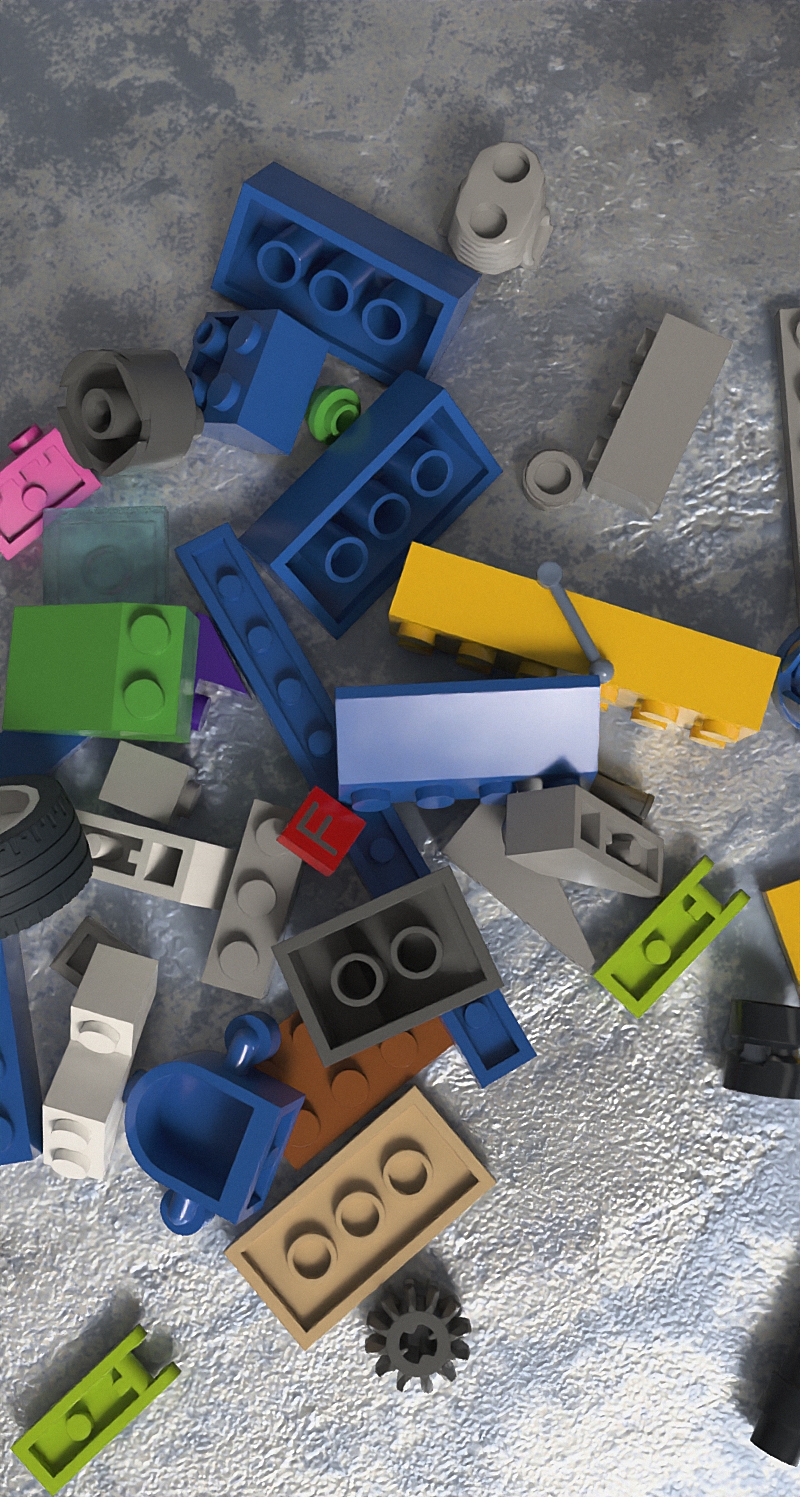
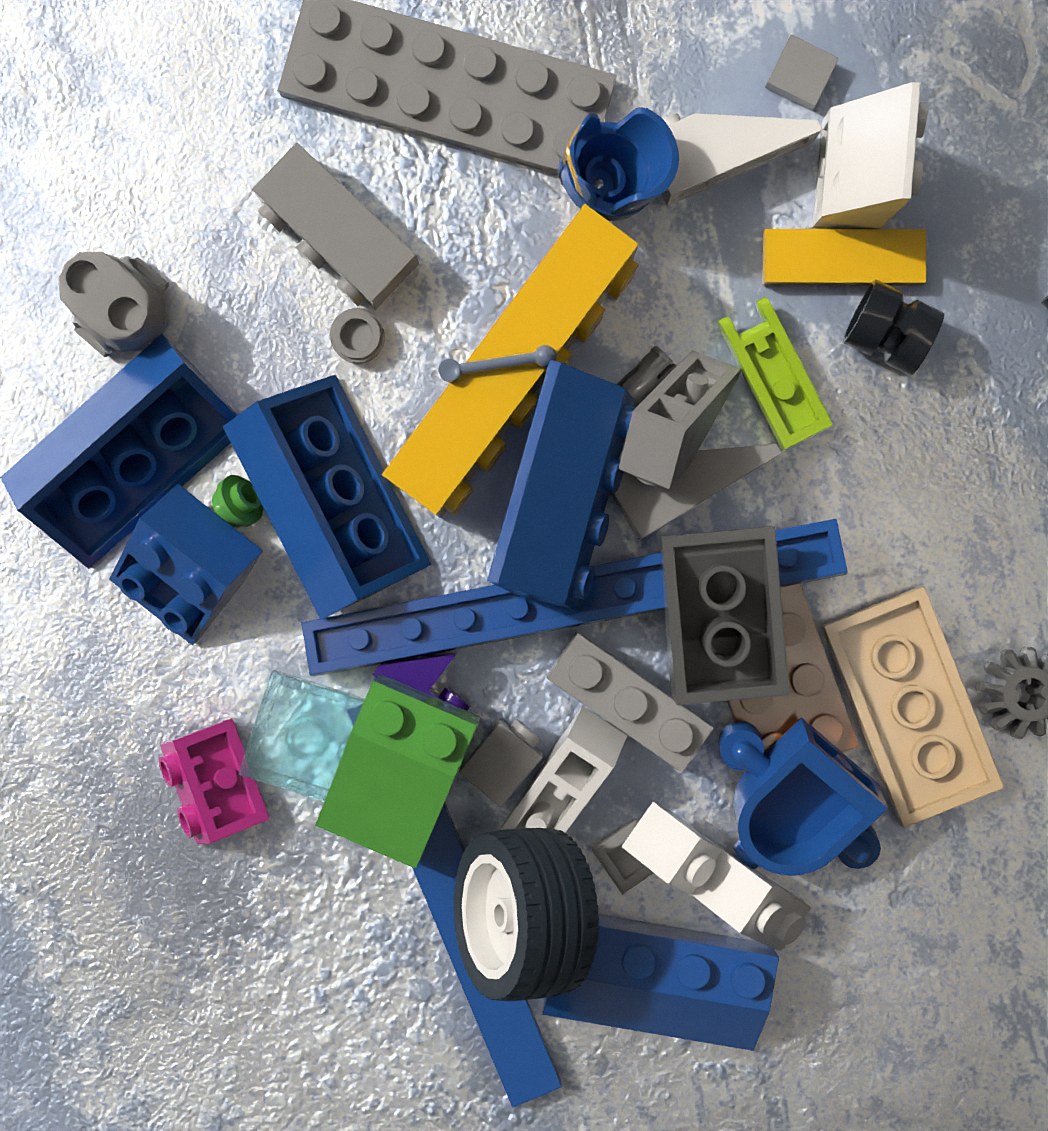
camera: 70 degrees left, 5 degrees up
lime hinge [10,1323,182,1497] -> none
dark grey brick [57,348,204,477] -> none
red tile [276,785,367,877] -> none

